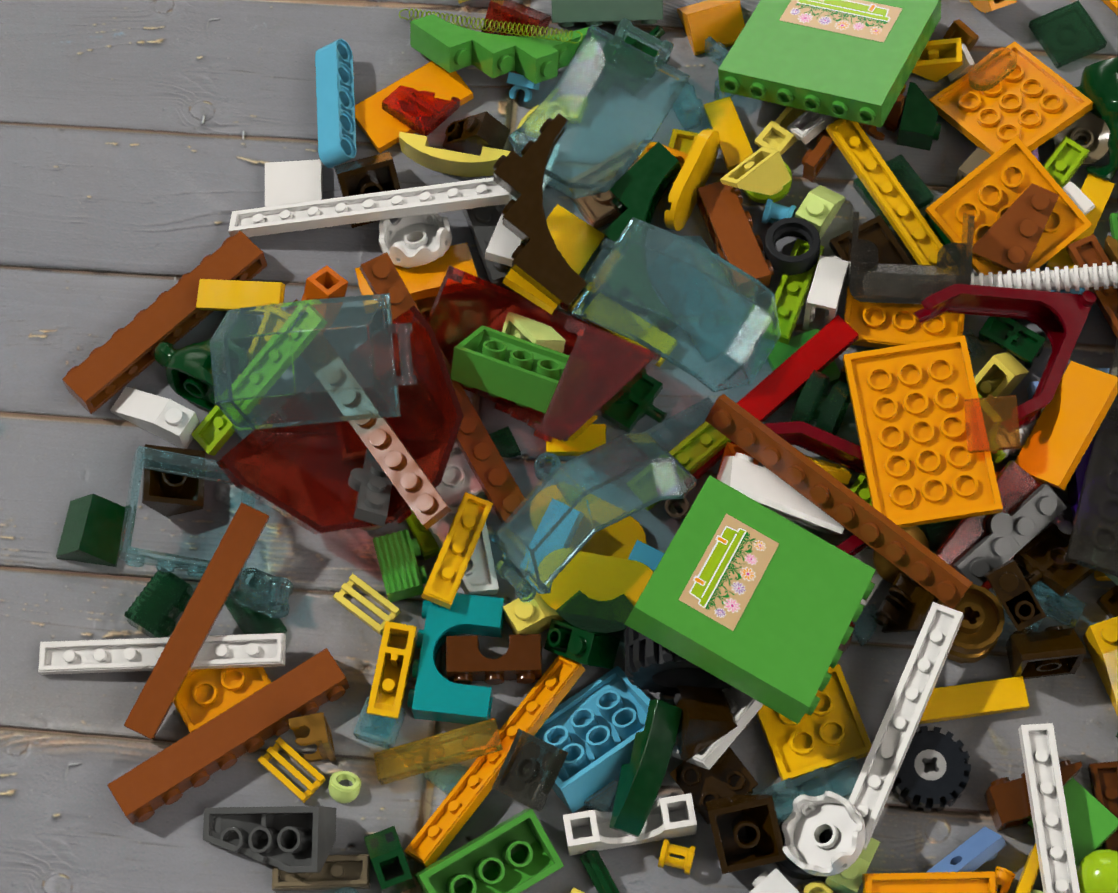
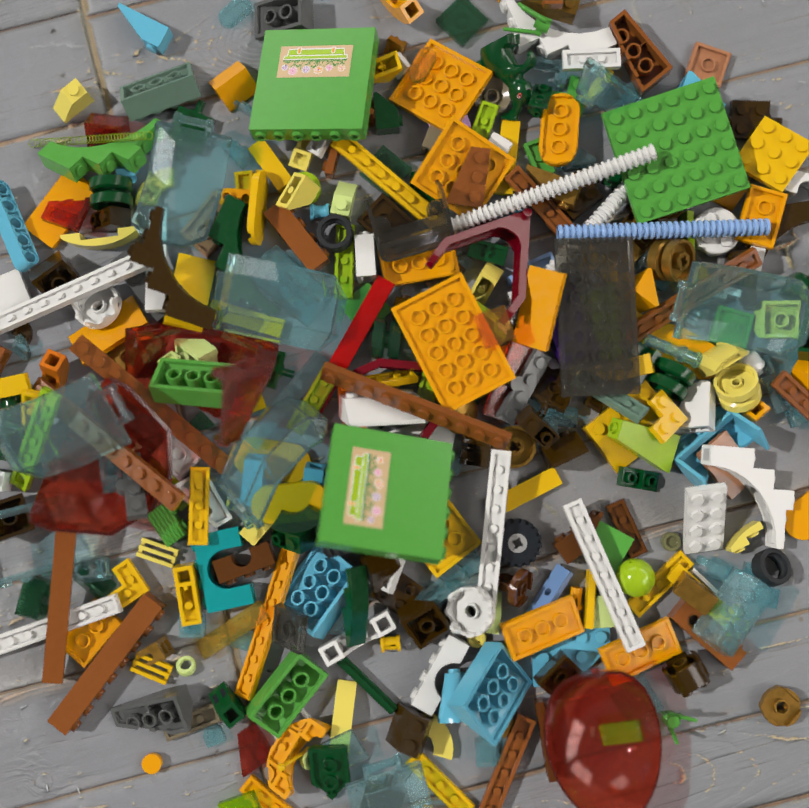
camera: 20 degrees left, 20 degrees up
none -> clear light blue tile [11,334,31,361]
none -> dark brown tile [12,323,33,345]
none -> dark green wheel [89,174,133,211]
none -> clear light blue slope [98,451,123,494]
none -> yellow plate [107,558,151,608]
none -> reddish brown tile [498,568,533,608]

